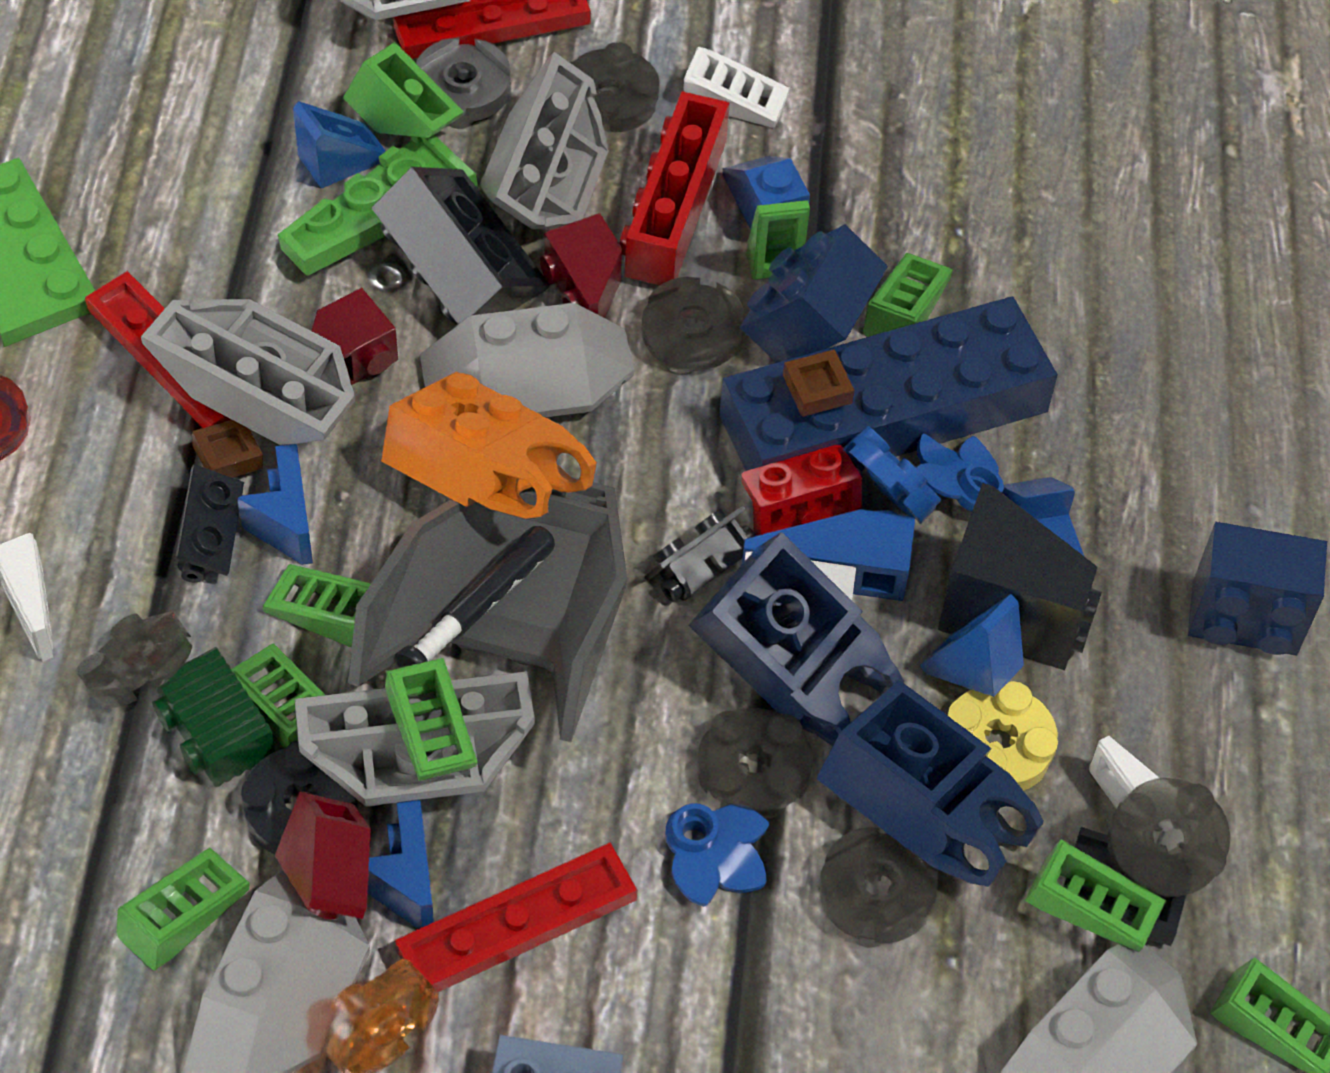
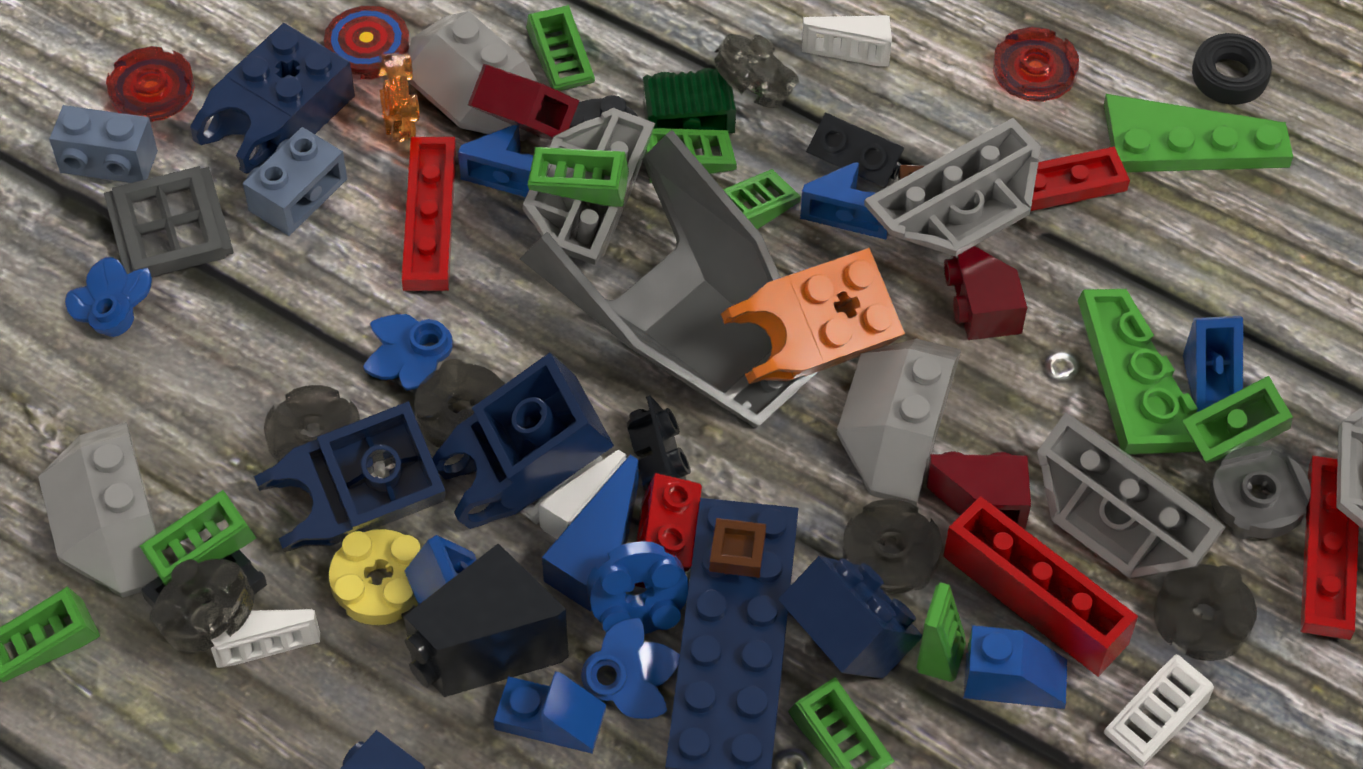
camera: 120 degrees right, 0 degrees up
slope [371,167,551,325] -> none
black piece [396,526,555,668] -> none

